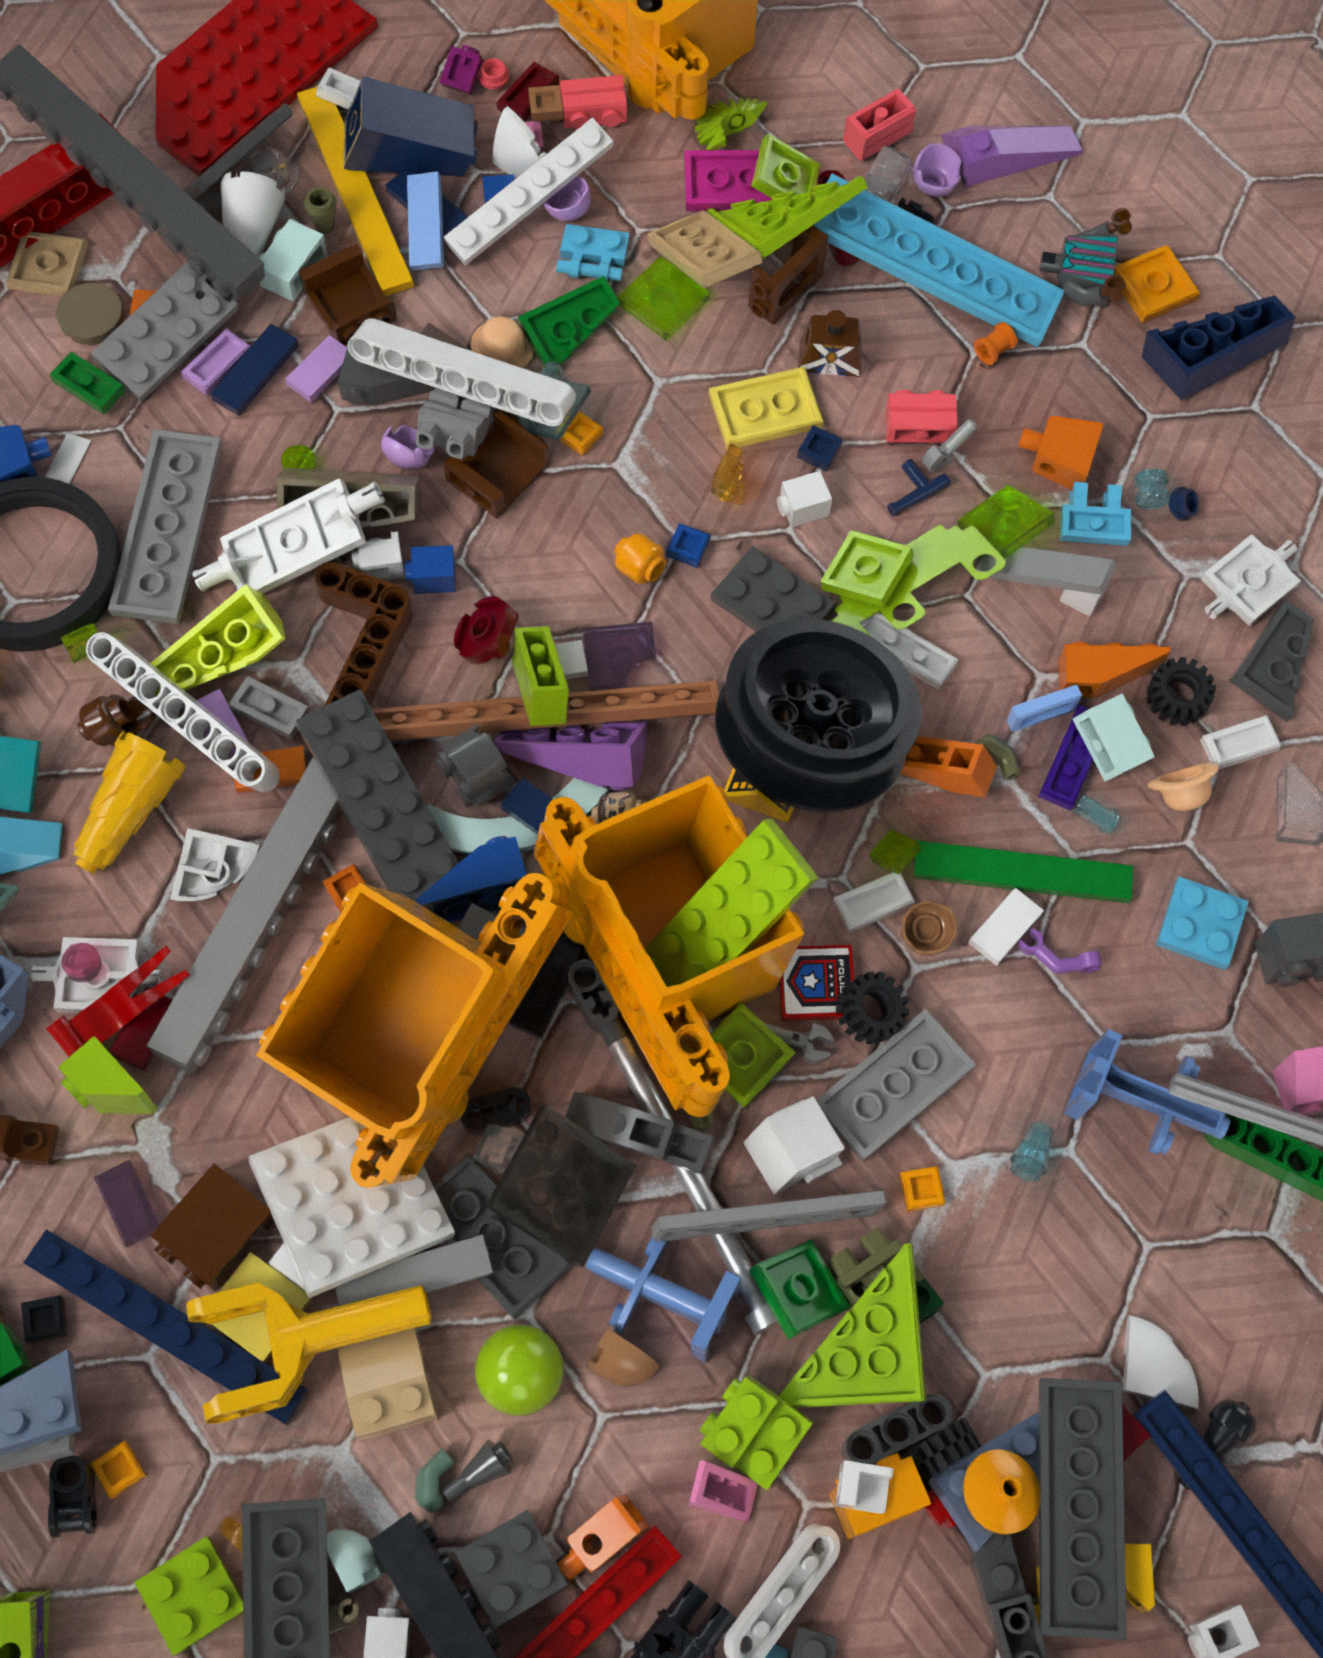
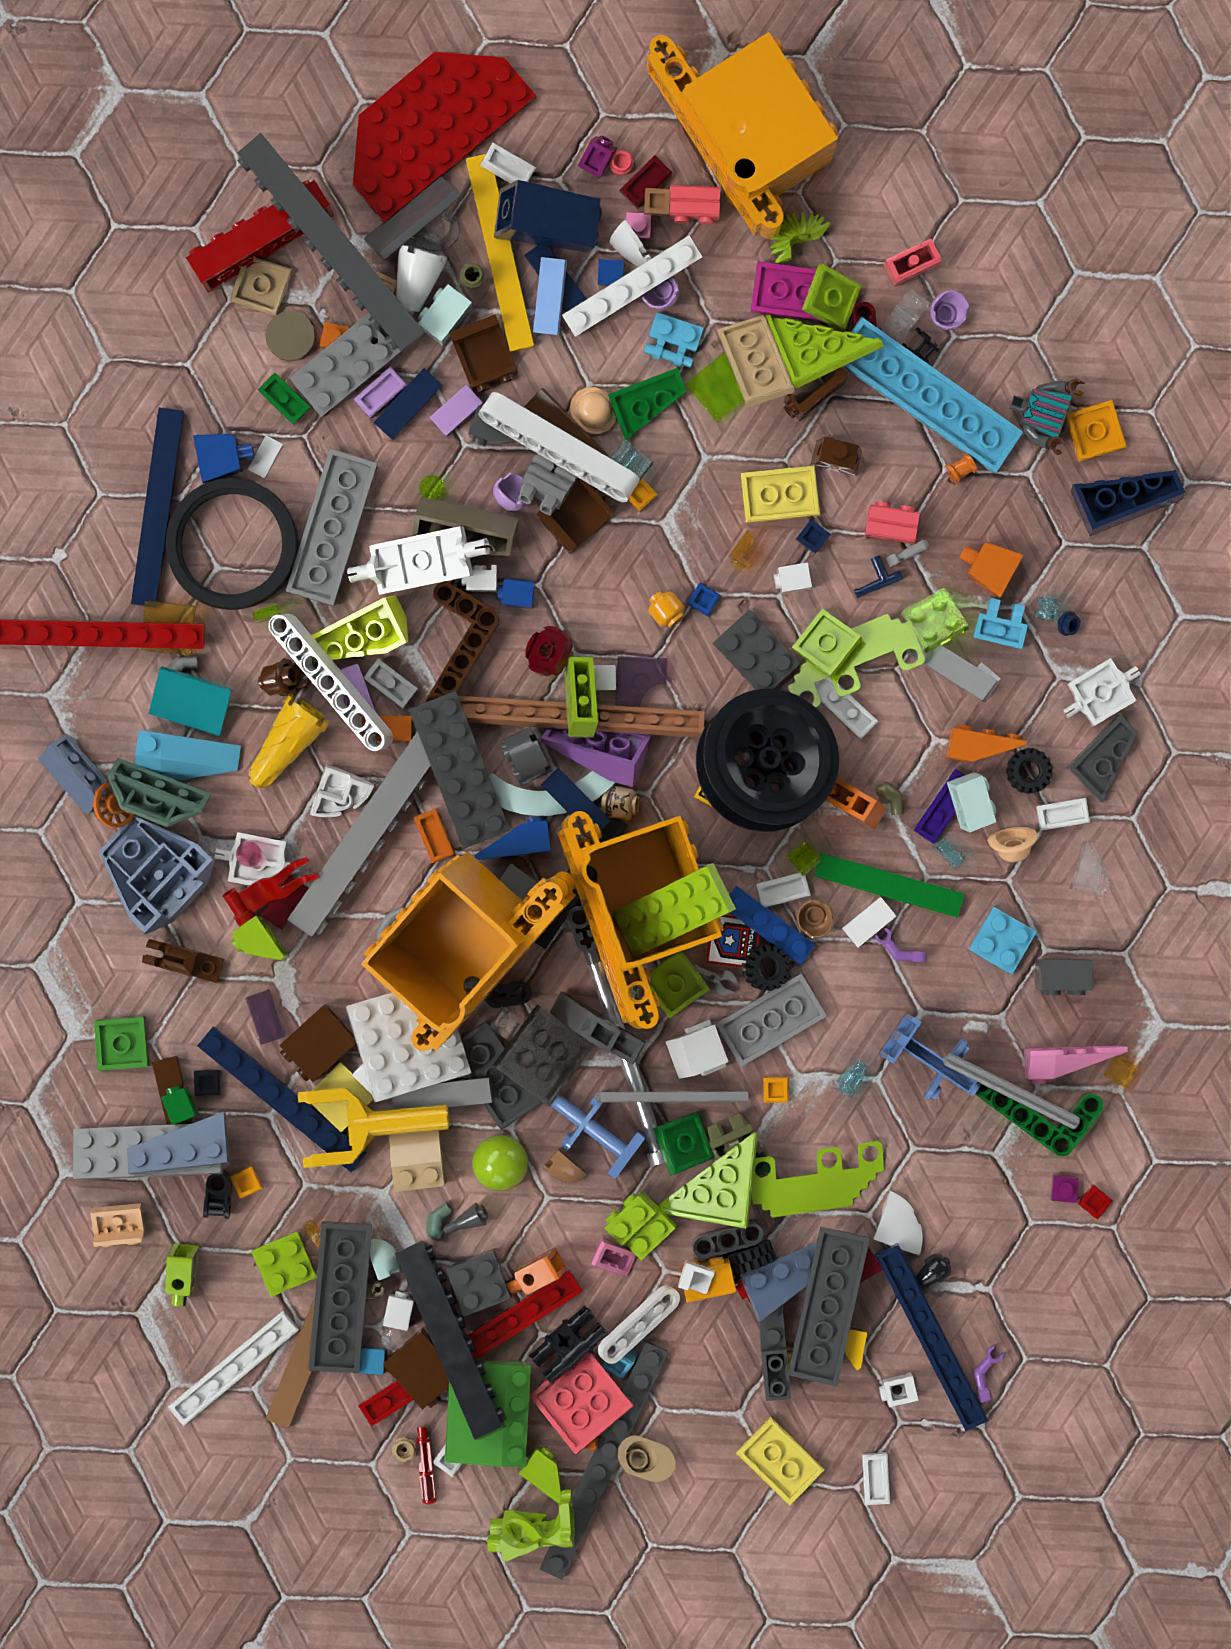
camera: 10 degrees right, 20 degrees up
medium lavender wedge [942,126,1083,187] -> none
light orange dish [963,1449,1040,1535] -> none
light blue tile [1007,685,1082,732] -> none
none -> blue plate [729,886,815,965]
none -> lime piece [752,1141,884,1218]

